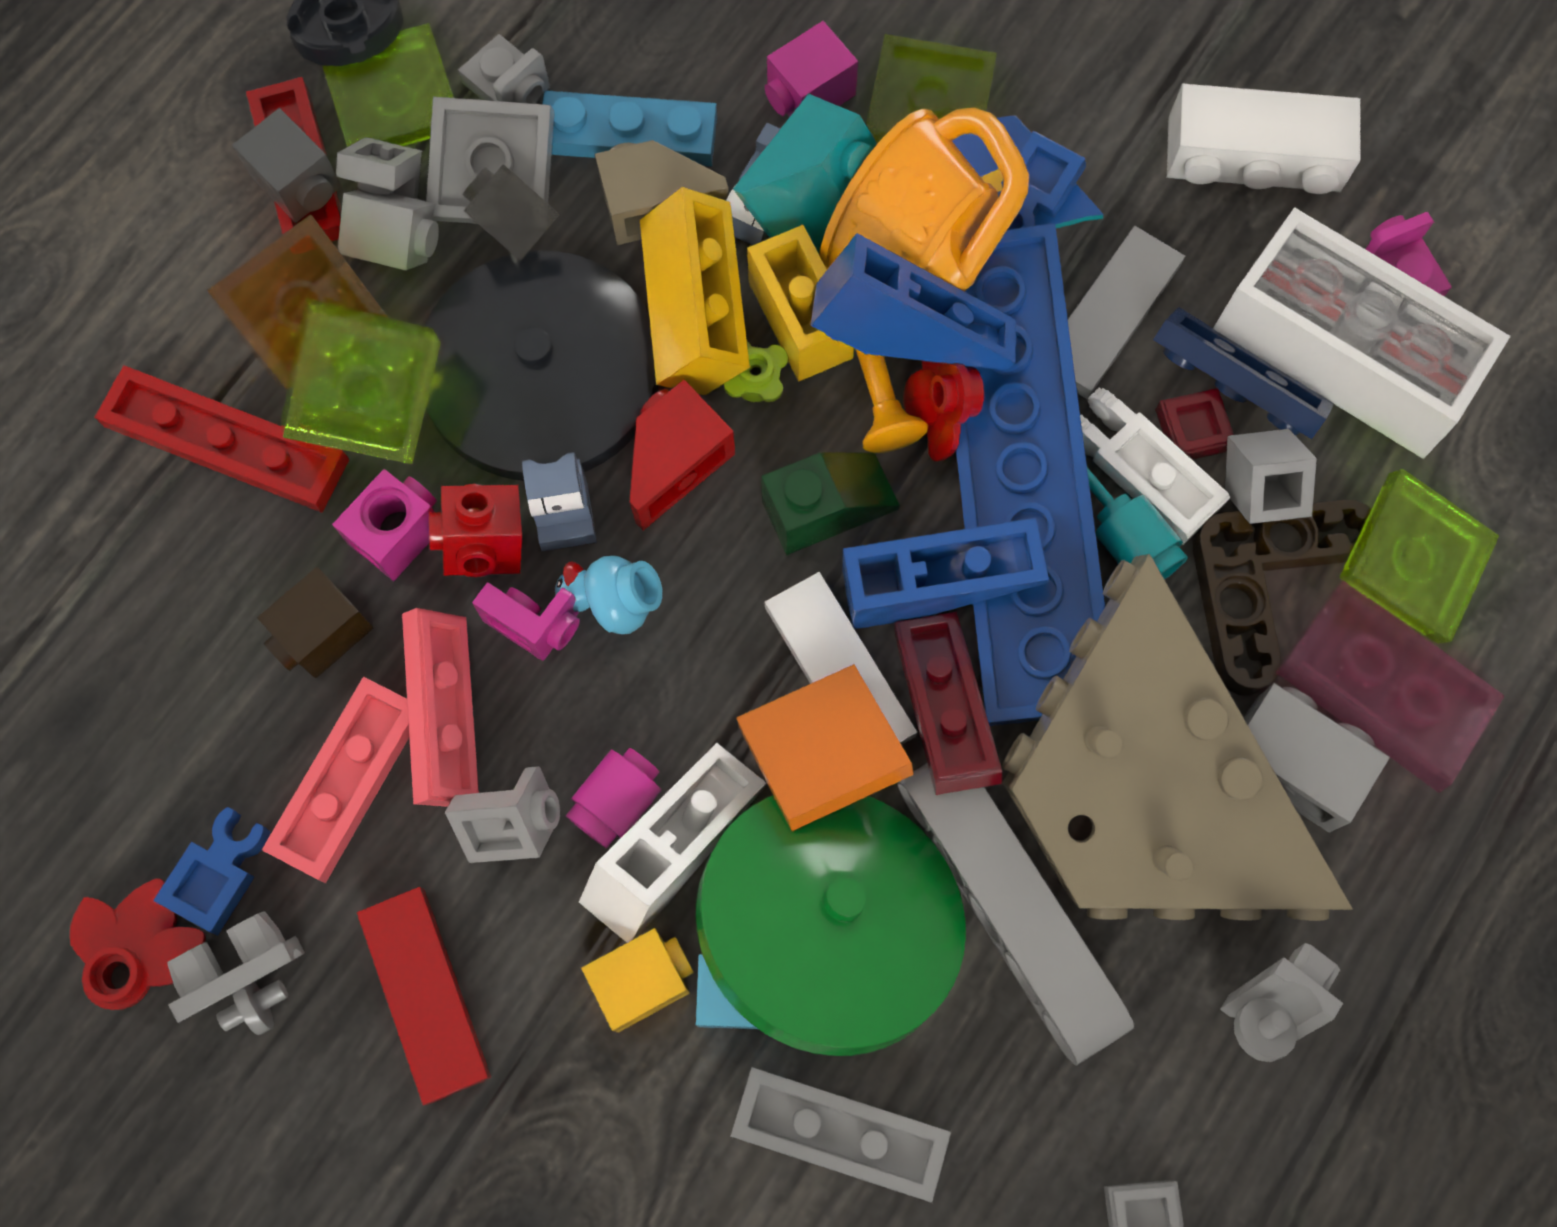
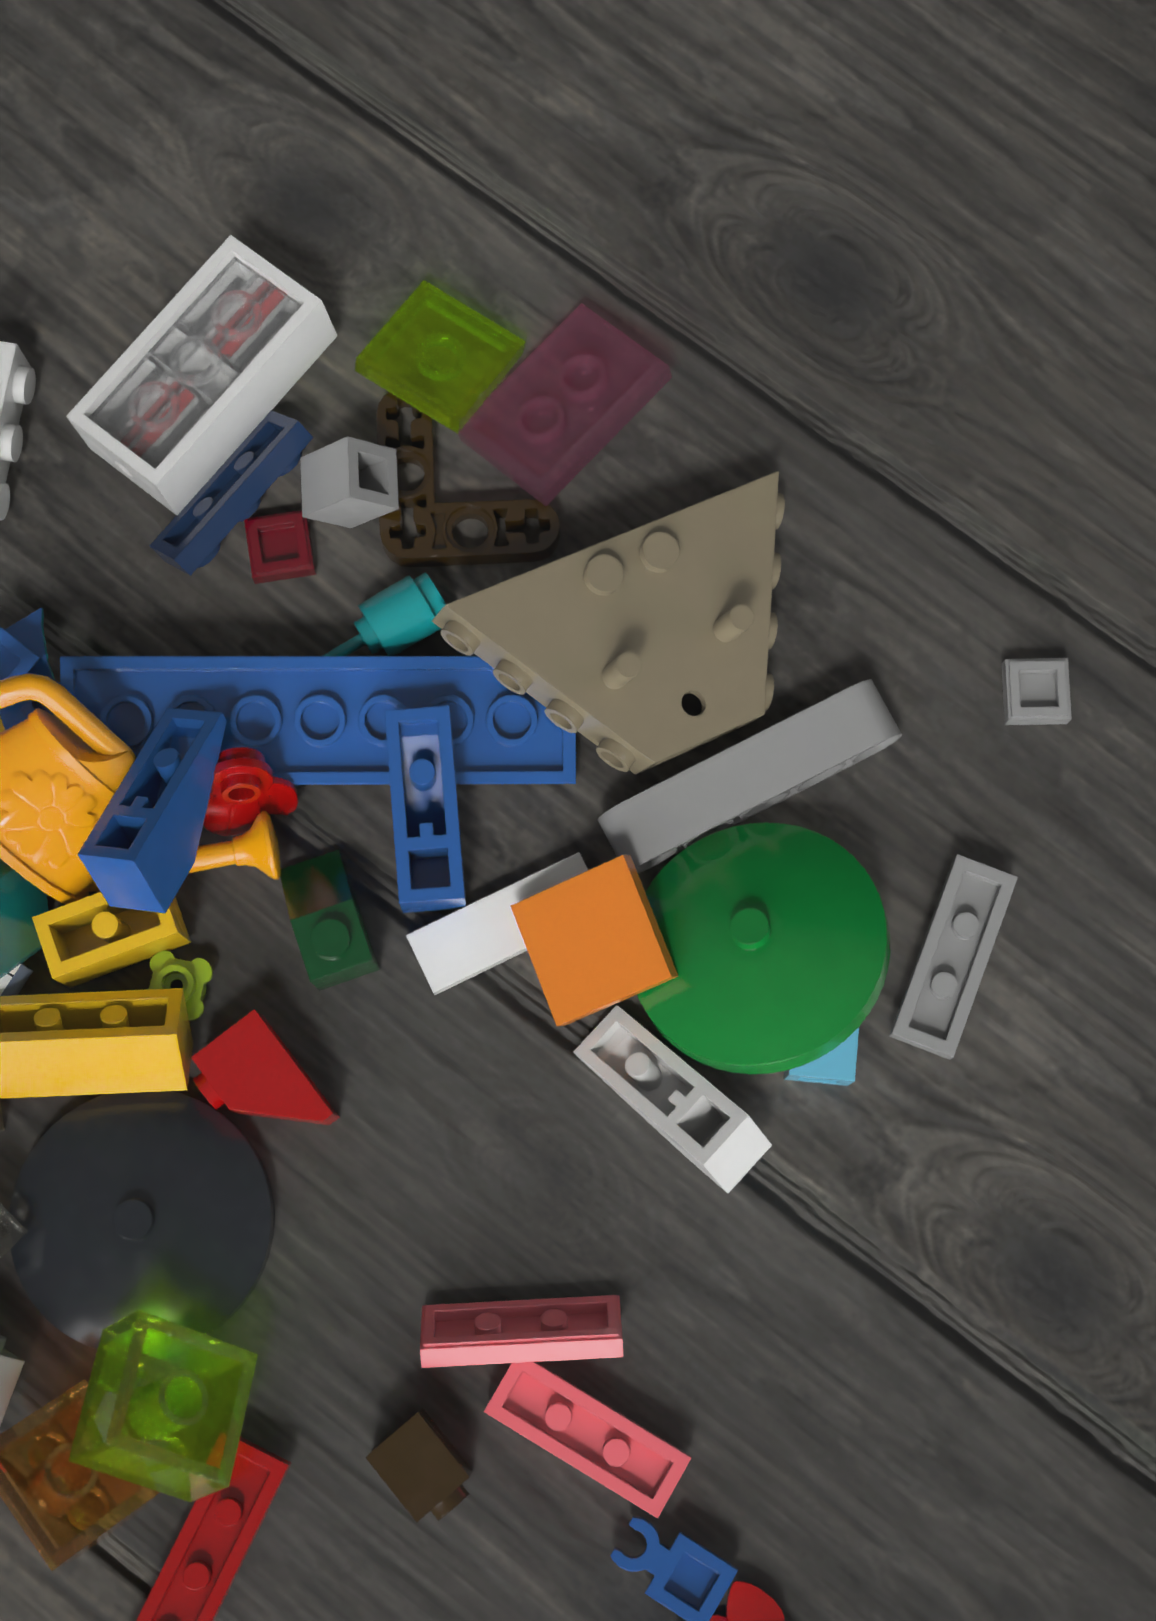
camera: 85 degrees left, 5 degrees up
light grey hips [167,911,305,1035] -> none
dark pink brick [332,469,437,581] -> none
red tile [357,887,492,1105] -> none
red brick [428,484,522,577] -> none
light grey bracket [445,766,560,863] -> none
dark pink bracket [472,582,580,661] -> none
sand blue leg [522,452,597,552] -> none
medium azure animal [555,556,662,634] -> none
dark pink brick [566,748,662,849] -> none
yellow brick [581,928,694,1032] -> none
dark red tile [894,612,1002,795] -> none
light grey tile [1068,226,1185,400] -> none
white hinge [1080,387,1230,545] -> none
light grey hips [1220,943,1343,1062] -> none
light grey brick [1243,683,1390,832] -> none
dark pink bracket [1365,212,1452,296] -> none

